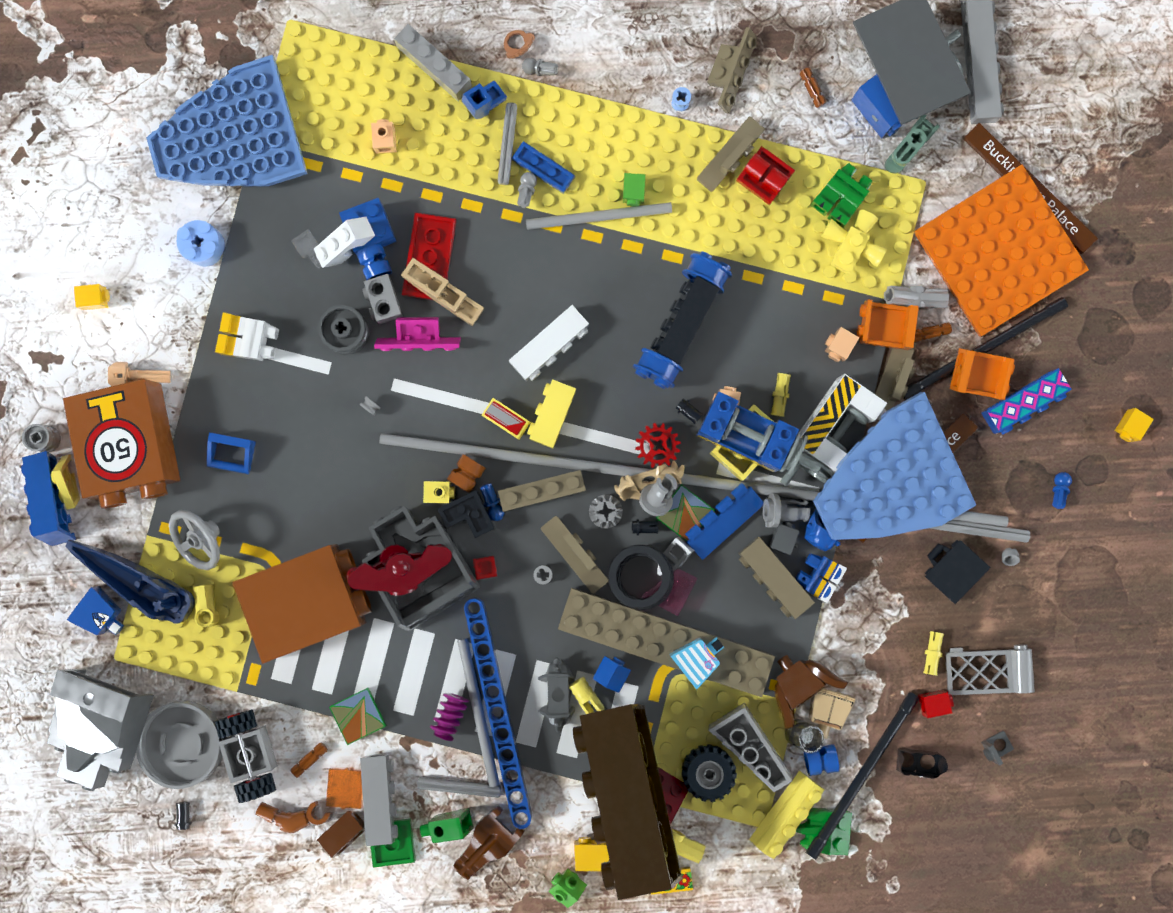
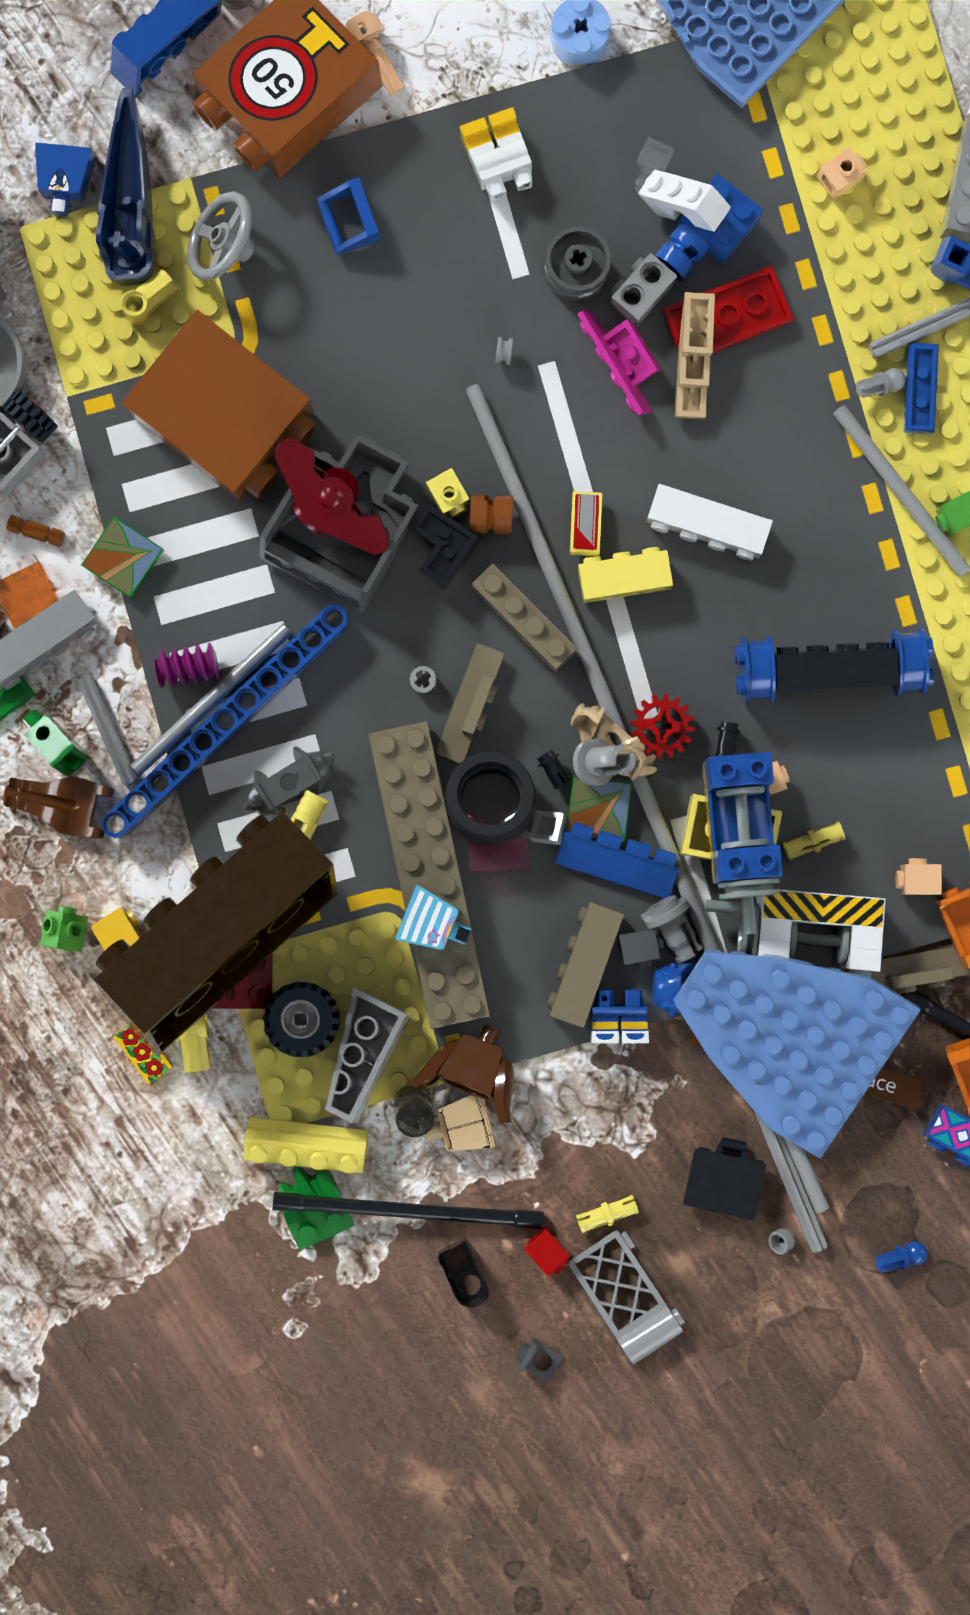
camera: 65 degrees right, 0 degrees up
light yellow wing [51,454,80,510] -> none
red tile [473,556,498,580] -> none
blue axle [480,483,504,521] -> none
light grey gear [589,495,623,528] -> none
blue brick [593,656,631,693] -> none
blue wheel [804,744,839,776] -> none

